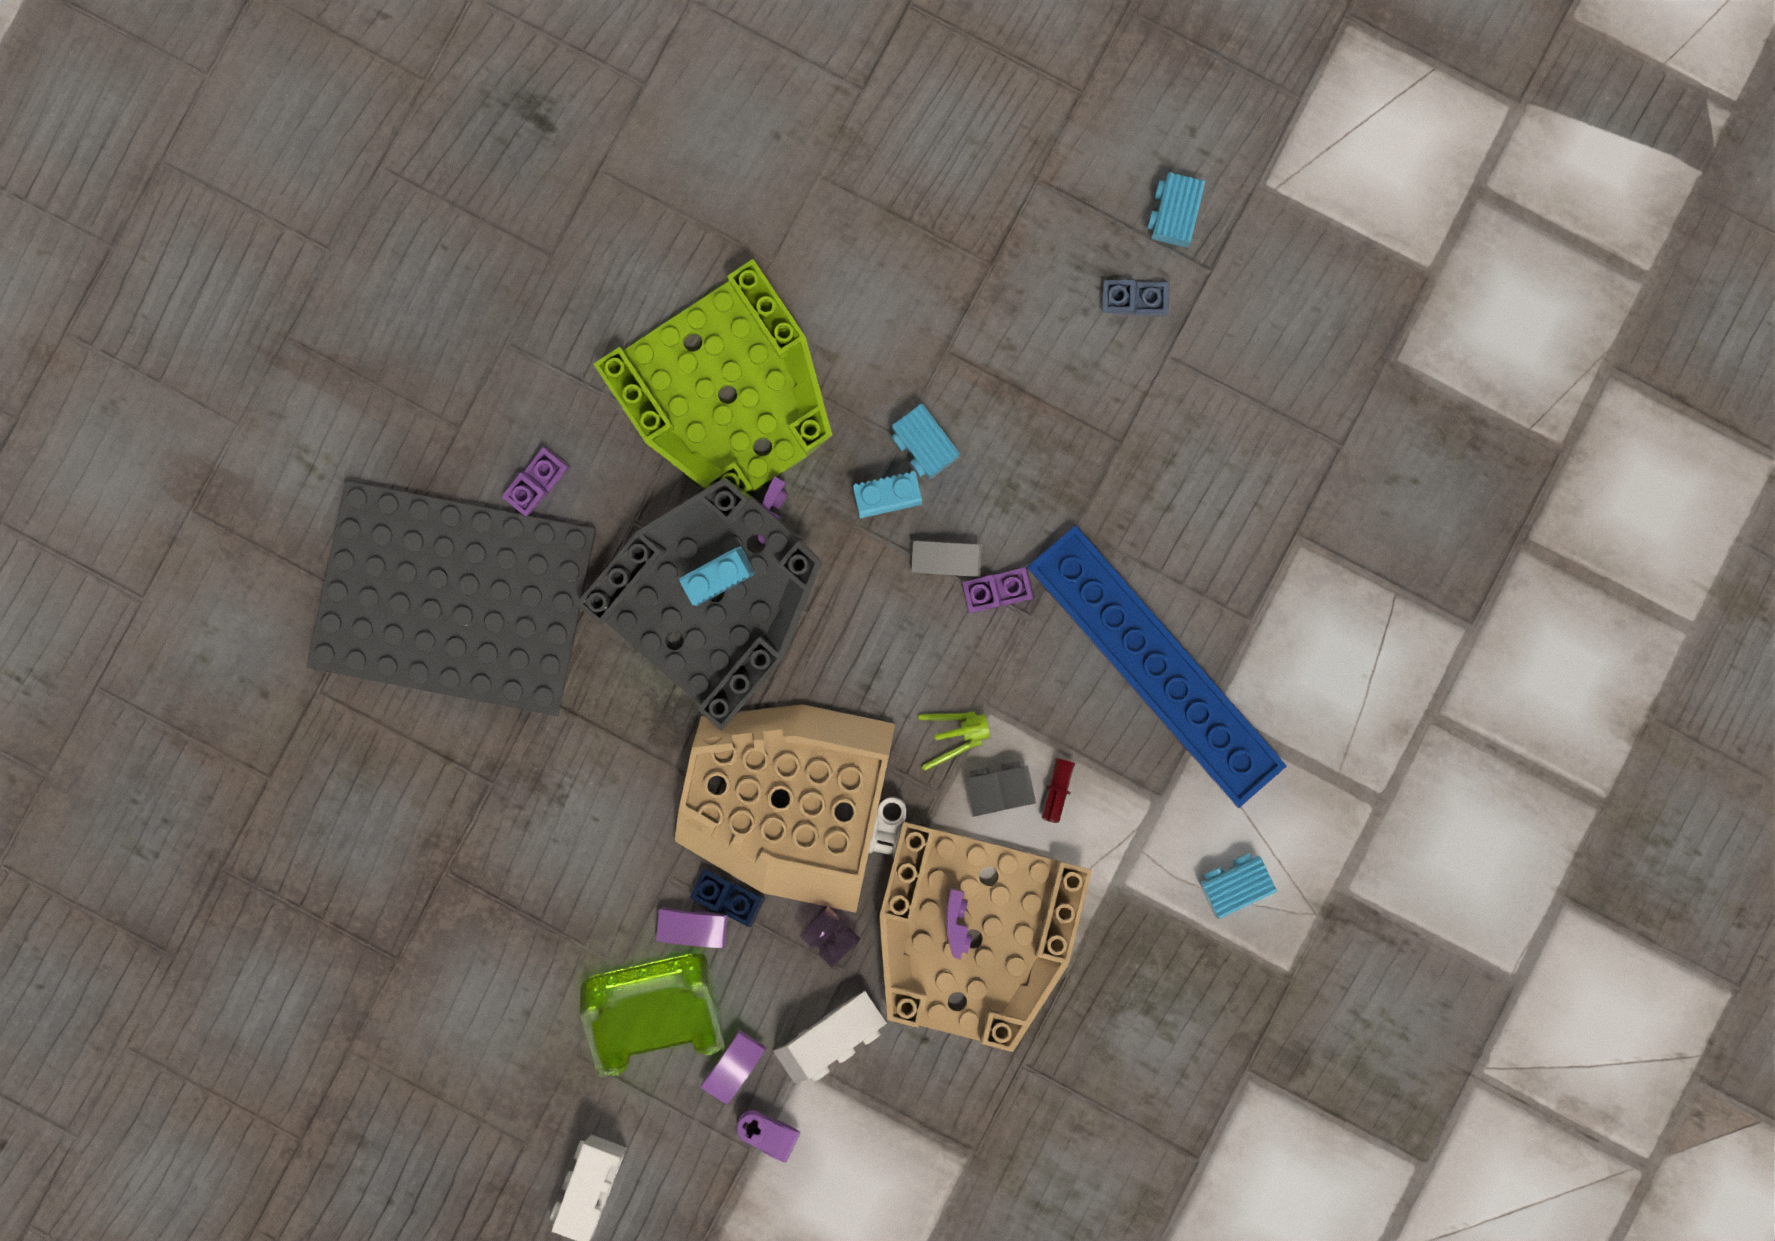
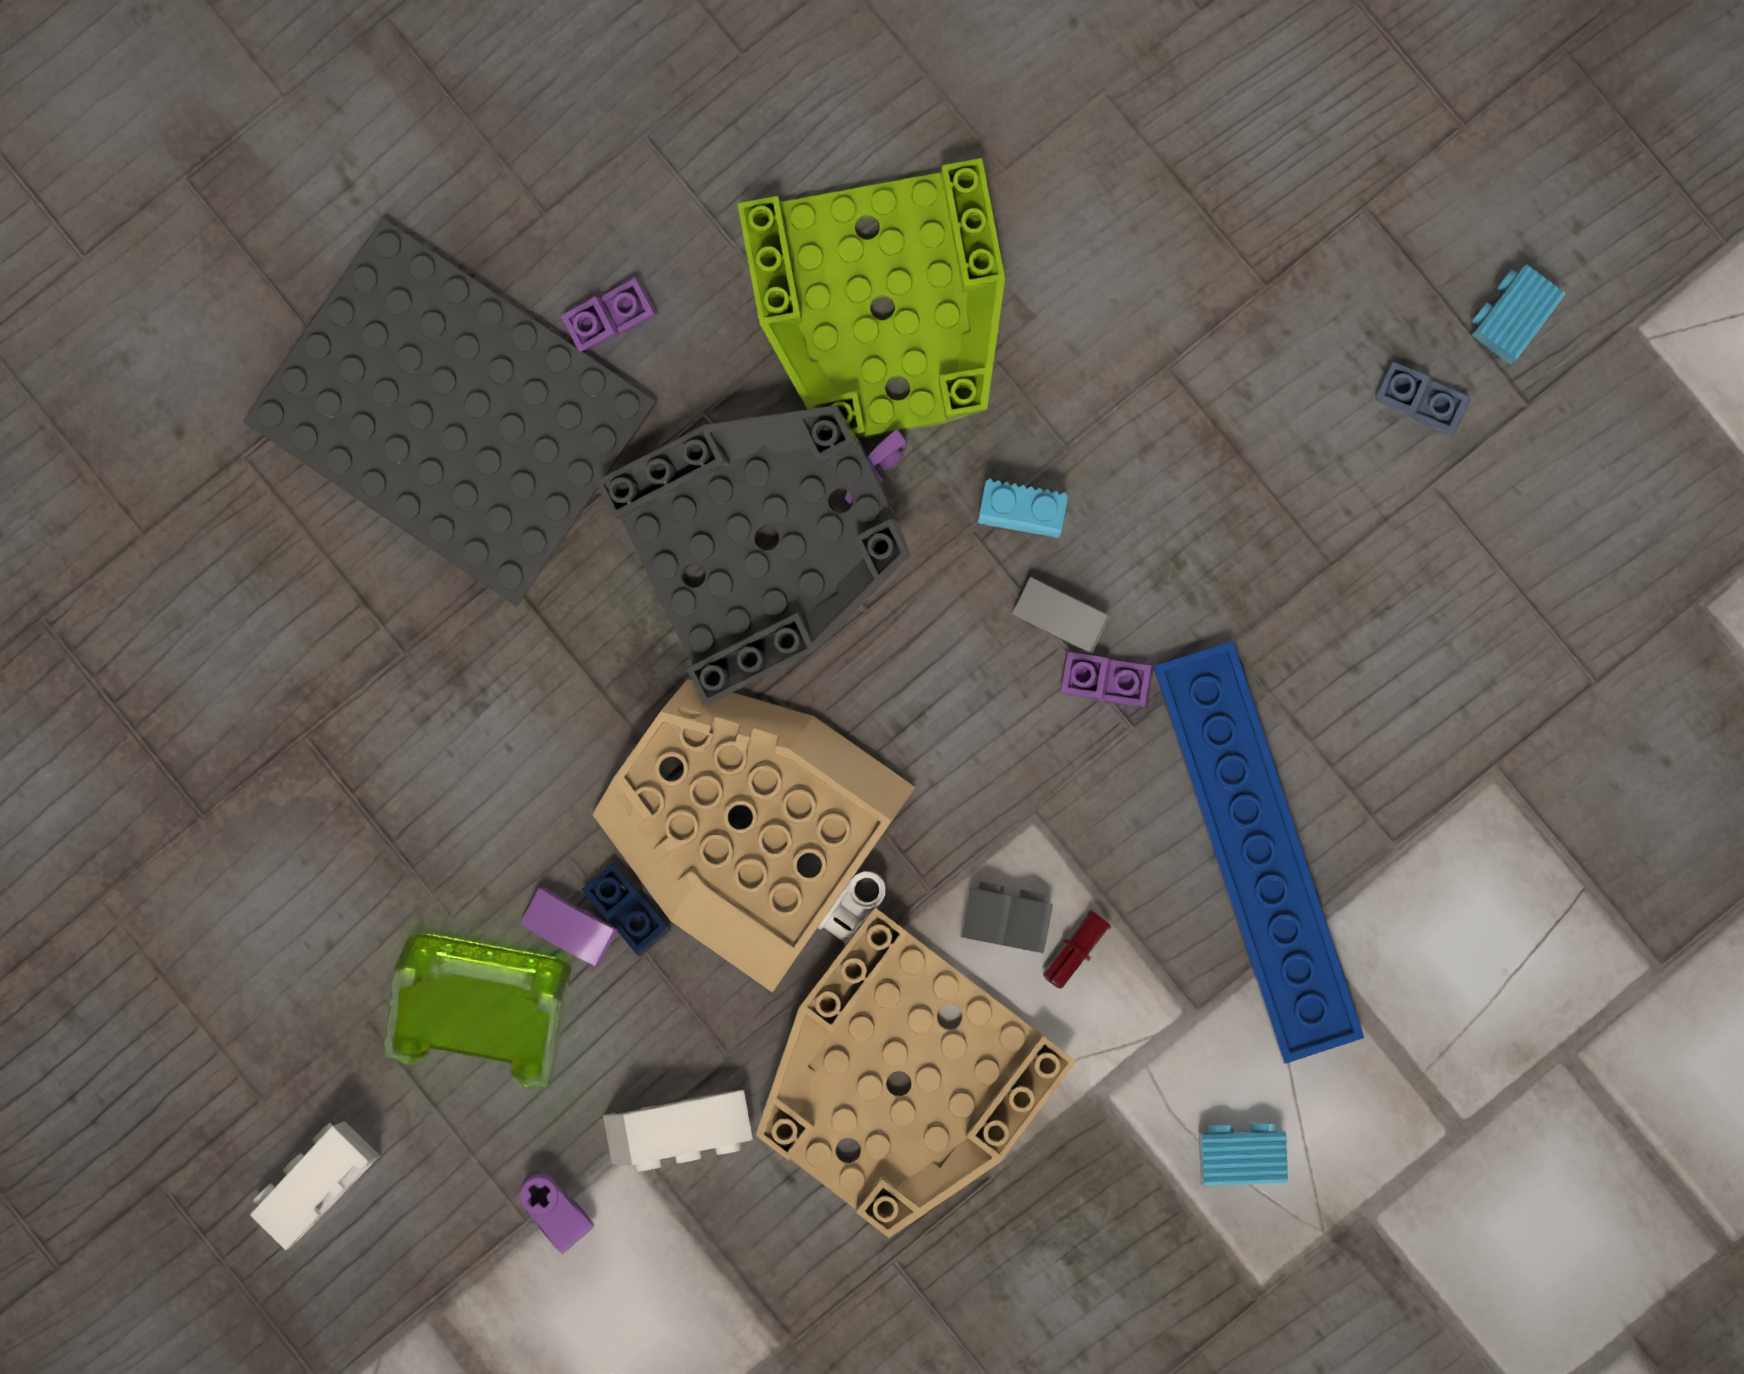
camera: 25 degrees right, 0 degrees up
medium azure brick [679,546,755,606] -> none
medium lavender slope [700,1030,766,1105] -> none
clear purple wheel [799,906,860,968] -> none
medium azure brick [890,404,960,480] -> none
lime plant [918,711,990,770] -> none
medium lavender slope [946,888,972,959] -> none

